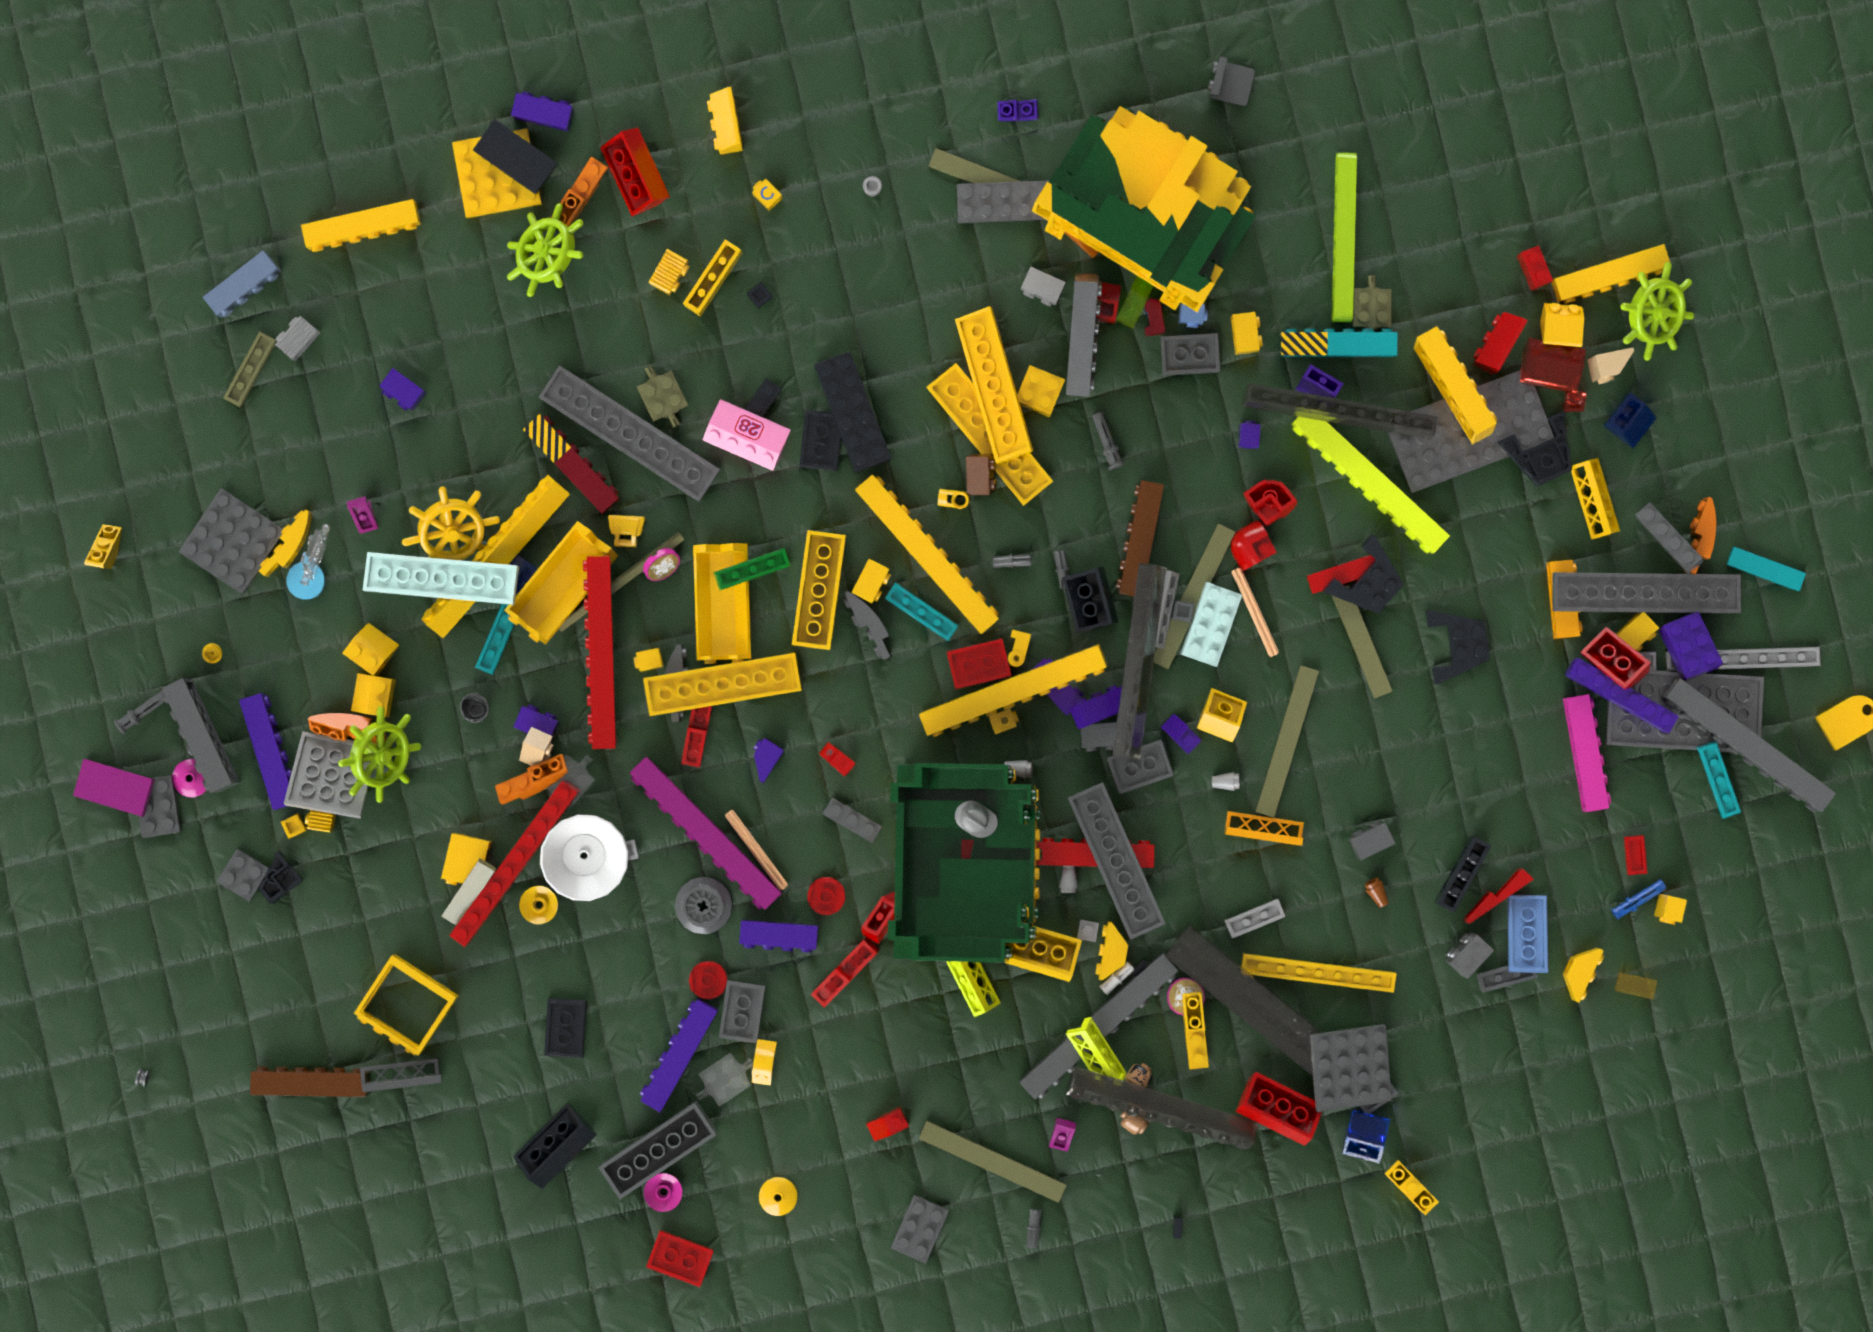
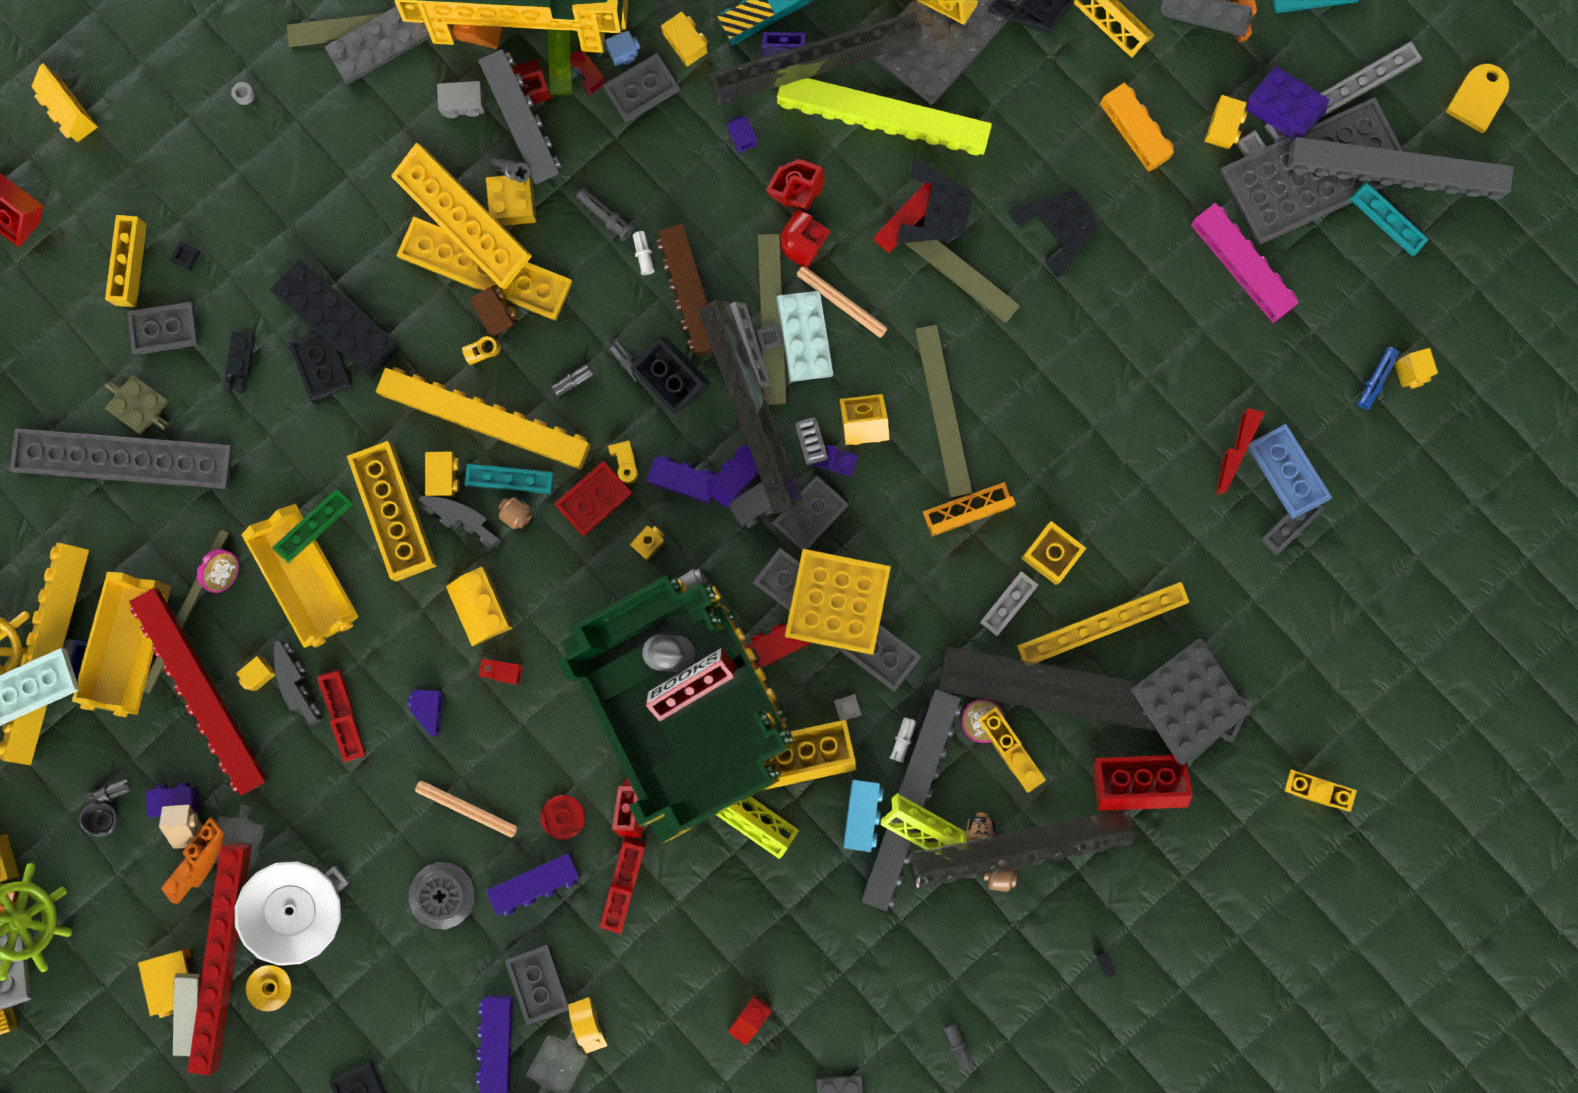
camera: 25 degrees left, 5 degrees down
teal tile [475,604,515,675] -> none
dark red brick [523,414,620,515] -> none
yellow piece [608,515,646,548] -> none
magenta brick [630,757,782,909] -> none
yellow plate [643,653,802,716] -> none
yellow brick [649,249,690,295] -> none
red tile [689,961,728,1000] -> none
bright pink slope [703,399,791,470] -> none
yellow brick [752,179,783,211] -> none
dark grey plate [823,797,882,843] -> none
yellow brick [919,644,1108,737] -> none
olive tile [919,1121,1067,1203] -> none
magenta slope [1049,1118,1076,1152] -> none
light grey cone [1059,866,1078,893] -> none
yellow slope [1095,921,1128,980] -> none
light grey cone [1212,772,1240,791] -> none
clear blue slope [1342,1110,1390,1164] -> none
dark grey brick [1349,821,1396,860] -> none
dark orange cone [1365,878,1389,908] -> none
black brick [1434,836,1491,913] -> none
flat silver brick [1445,932,1494,979] -> none
flat silver plate [1552,572,1741,613] -> none
yellow slope [1563,948,1604,1003] -> none
dark purple brick [1564,658,1679,733] -> none
red slope [1580,627,1651,690] -> none
clear yellow tile [1614,972,1657,999] -> none
red tile [1624,835,1647,875] -> none
none -> dark grey axle [85,780,131,805]
none -> dark grey plate [127,302,199,355]
none -> yellow slope [446,567,513,646]
none -> dark grey pin [489,156,531,183]
none -> medium nougat head [498,497,532,529]
none -> white axle [633,231,655,275]
none -> brick [646,648,735,722]
none -> yellow plate [785,549,891,655]
none -> flat silver slope [795,417,828,465]
none -> medium azure brick [843,779,884,852]
none -> yellow brick [1021,521,1086,585]

